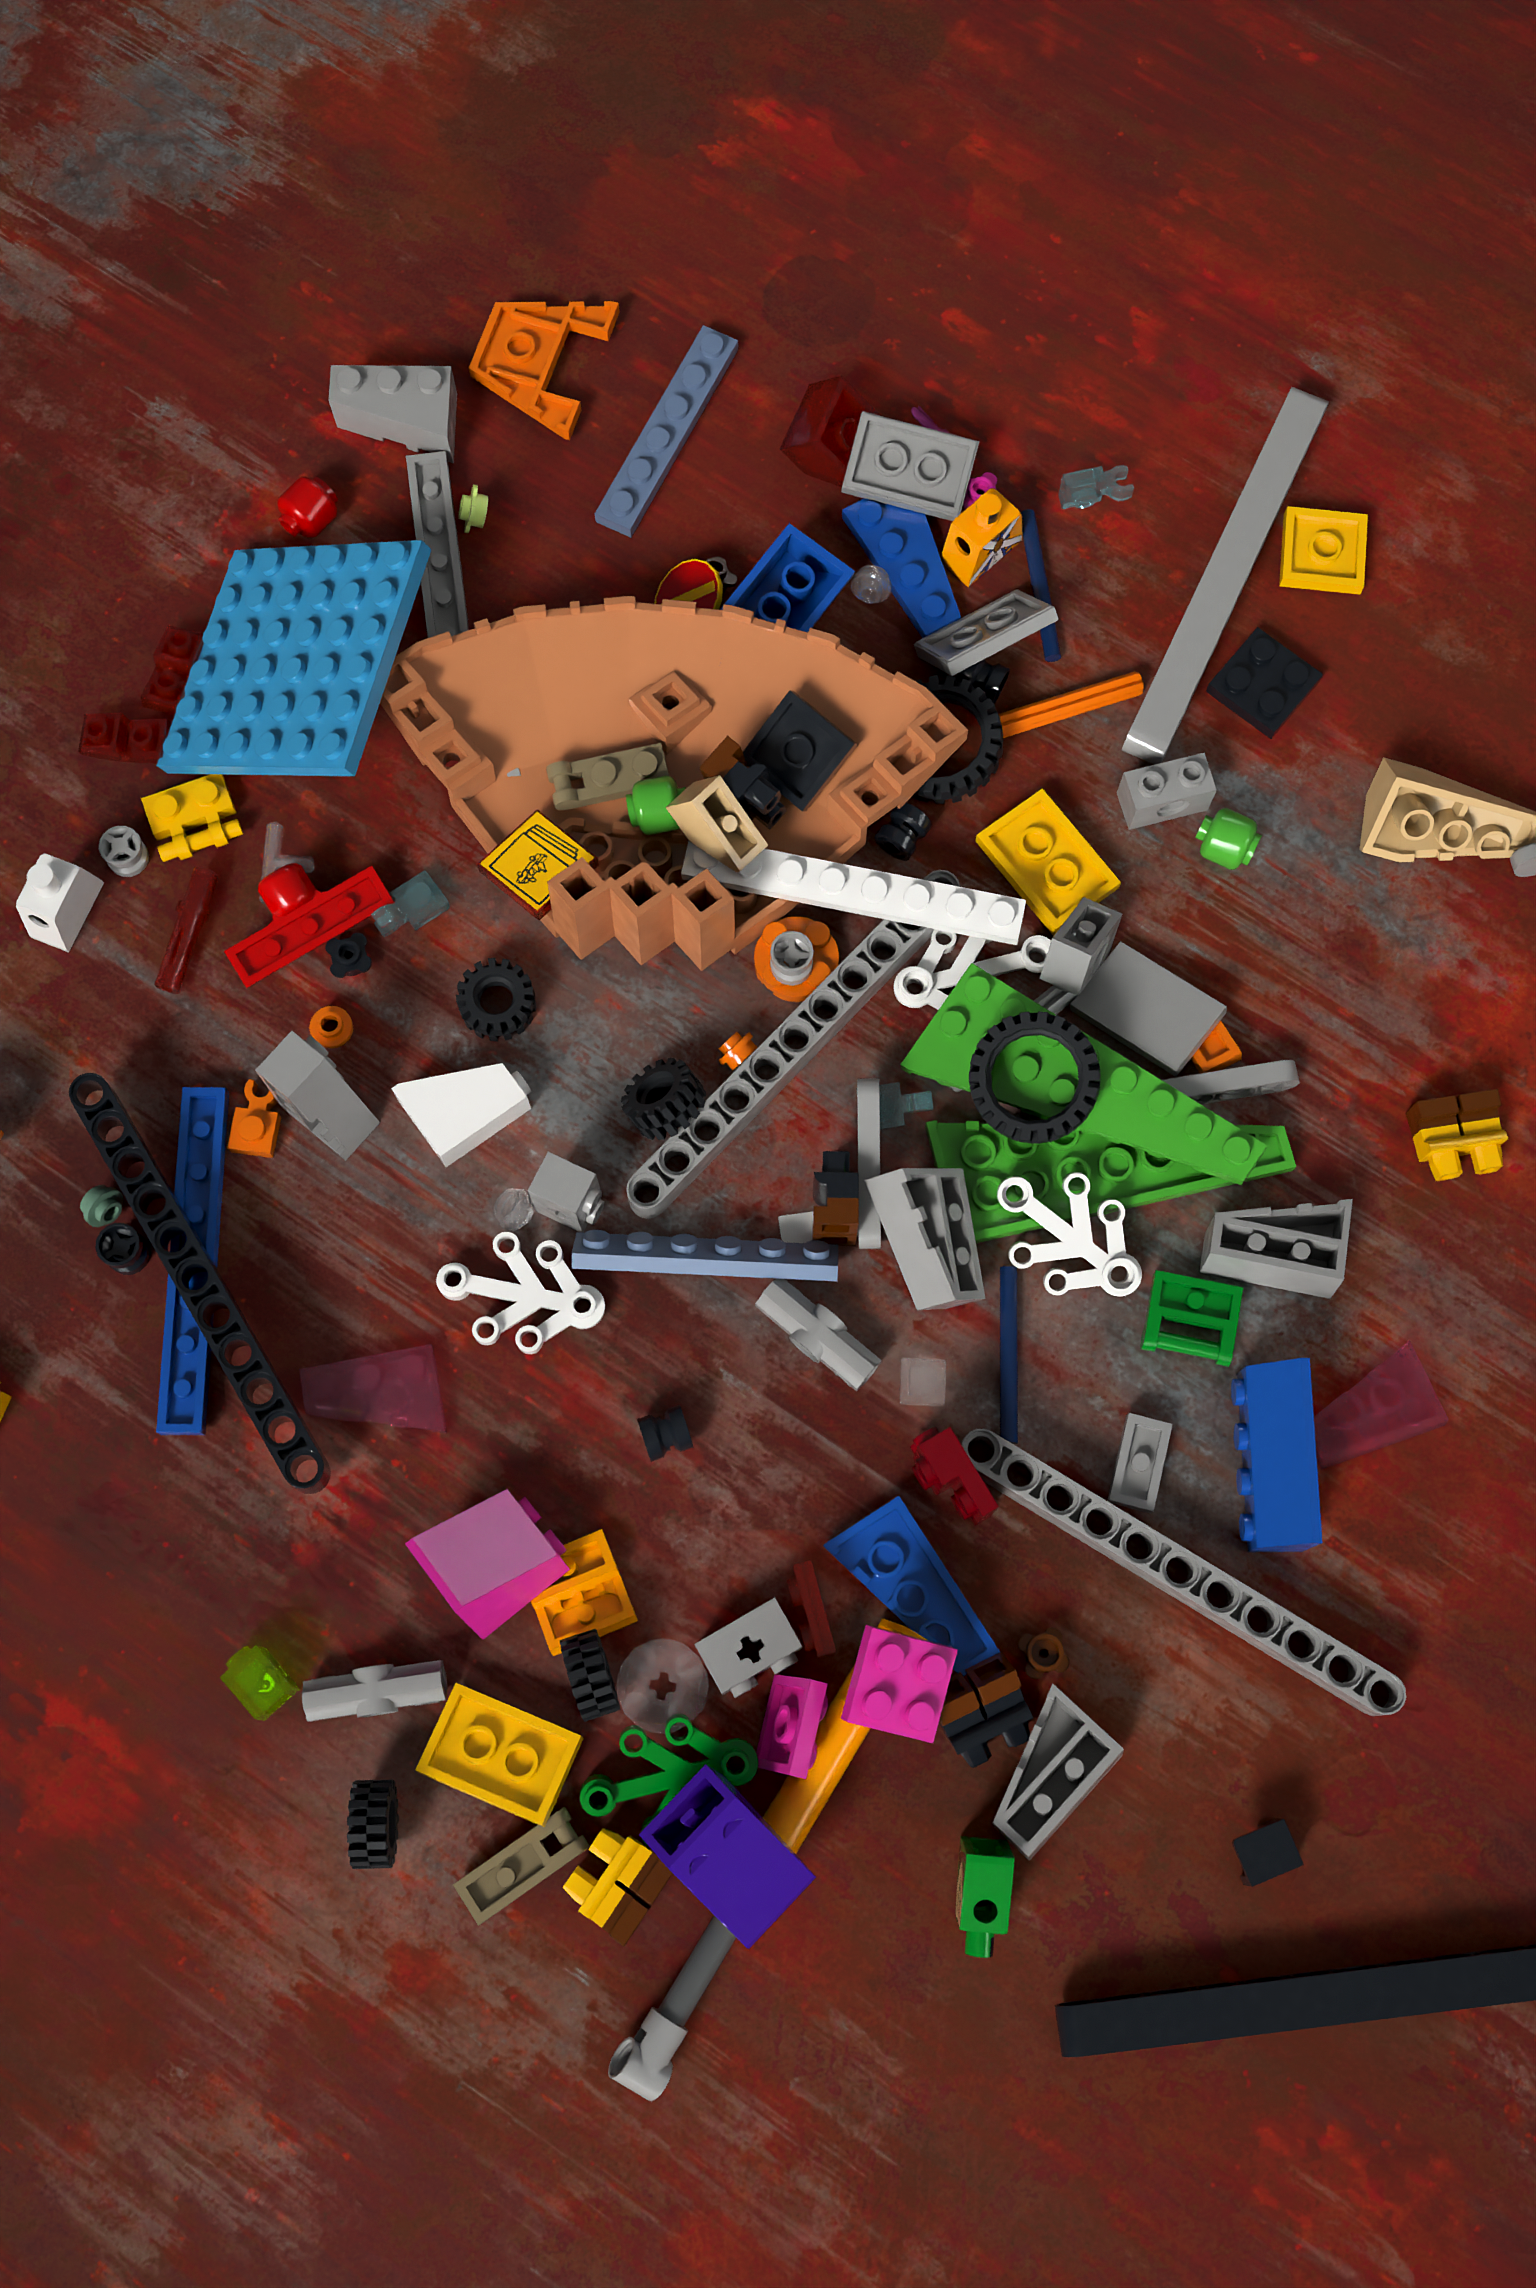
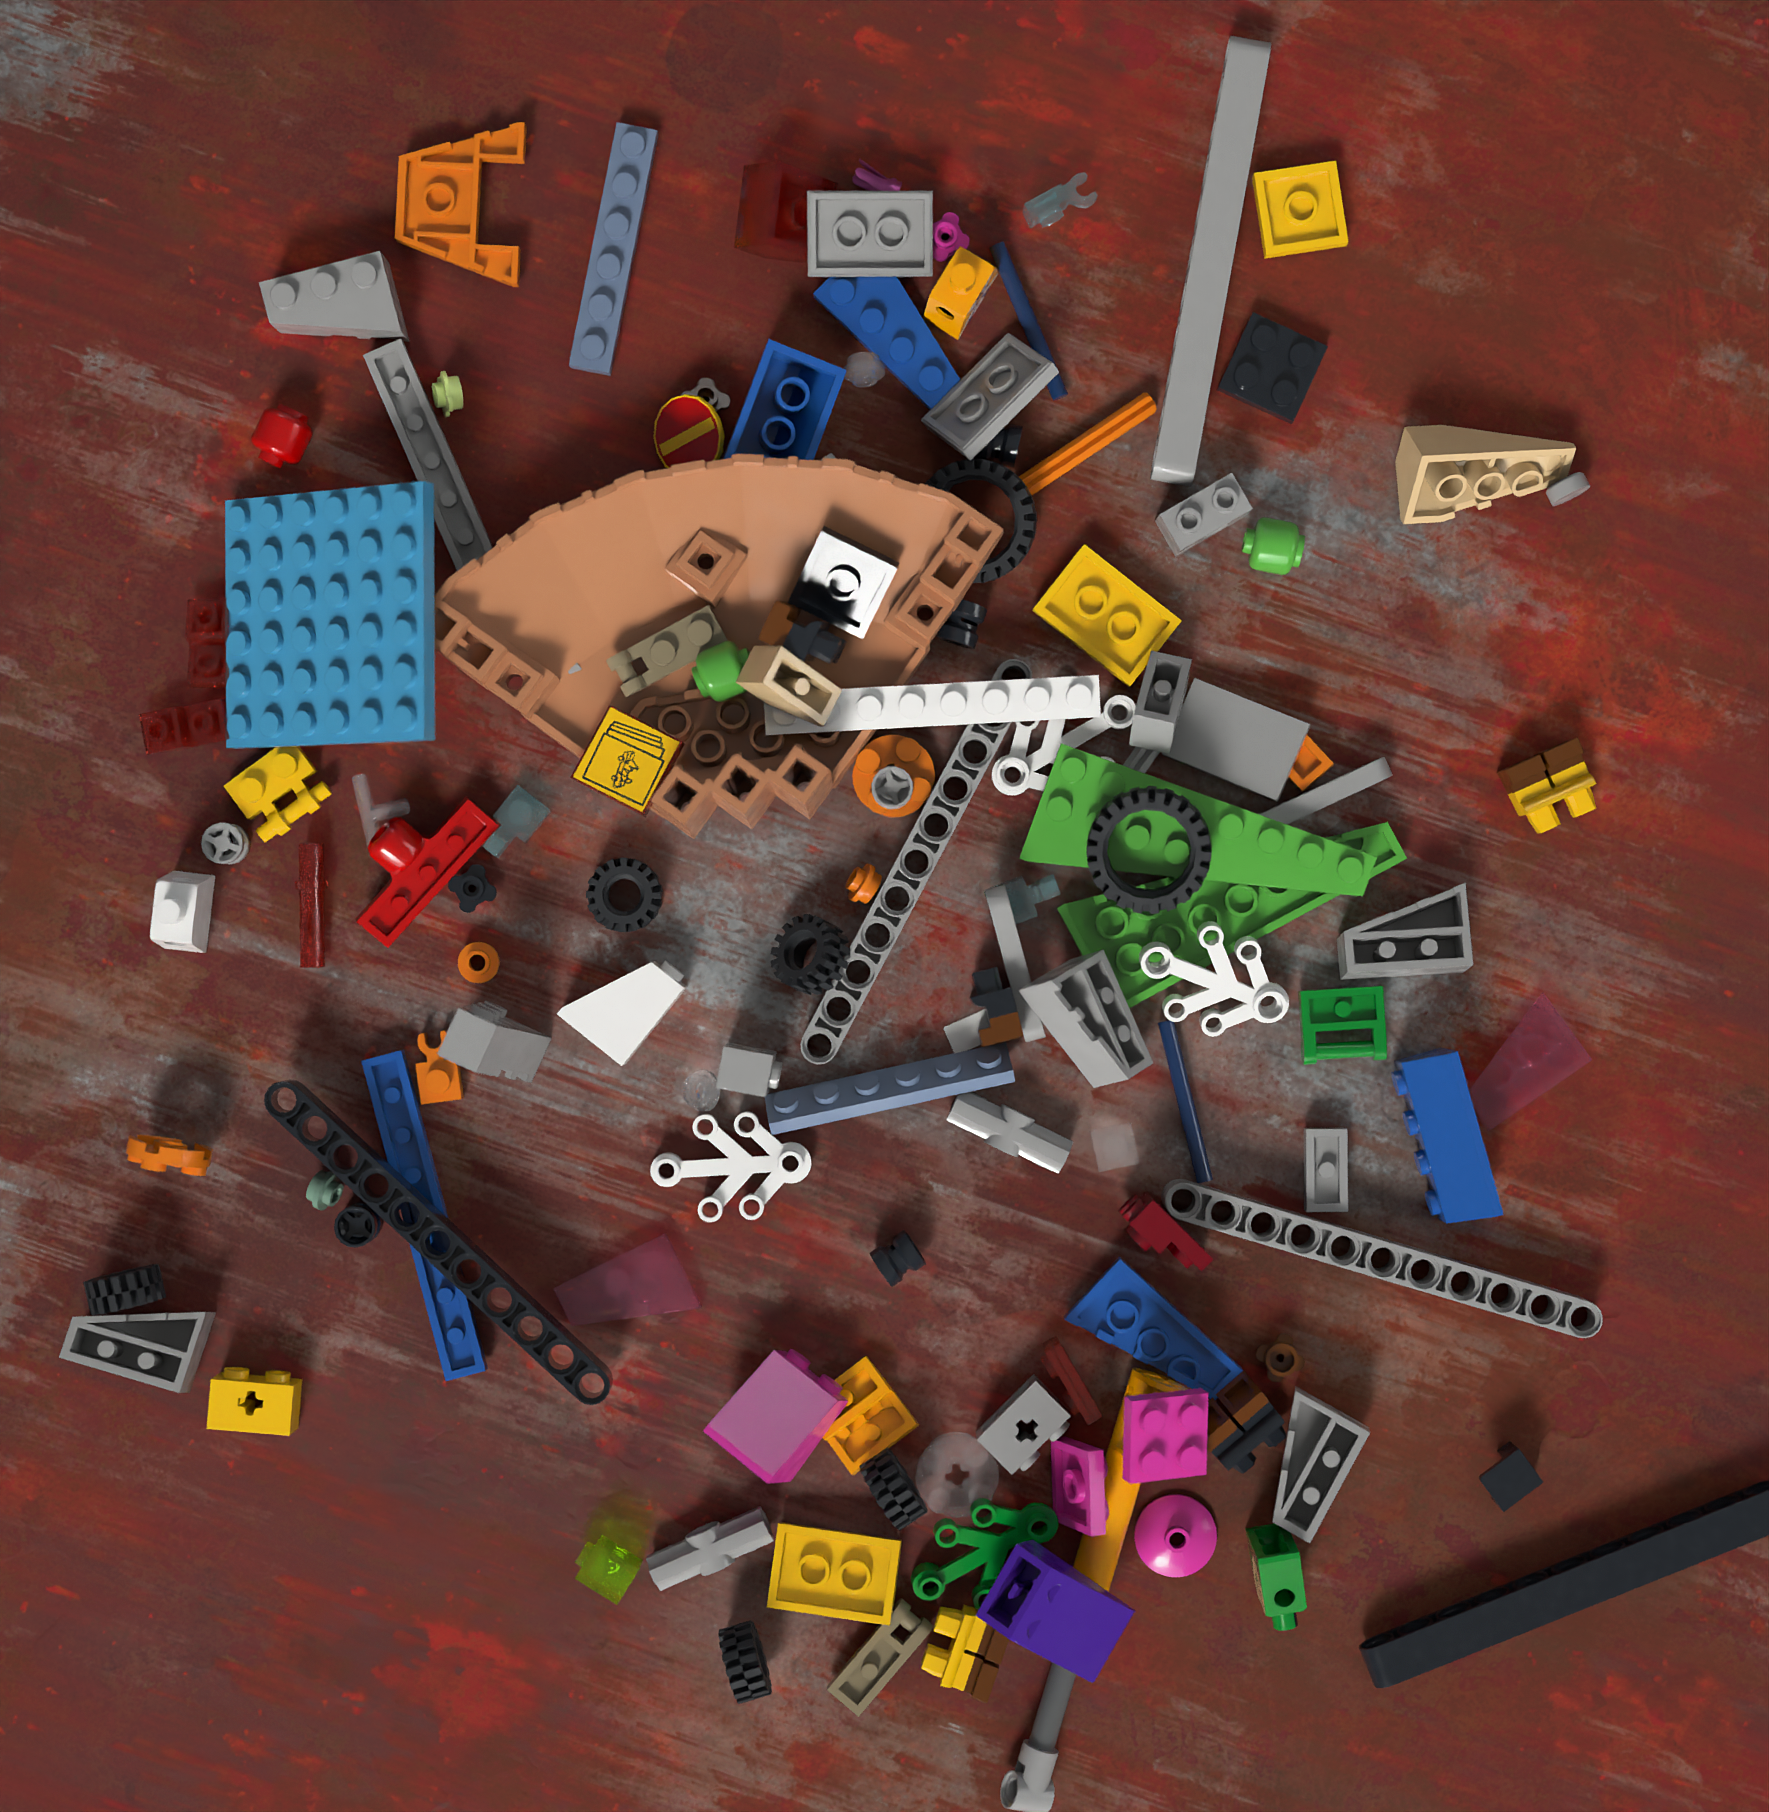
camera: 15 degrees left, 15 degrees up
none -> dark pink dish [1134,1494,1217,1577]

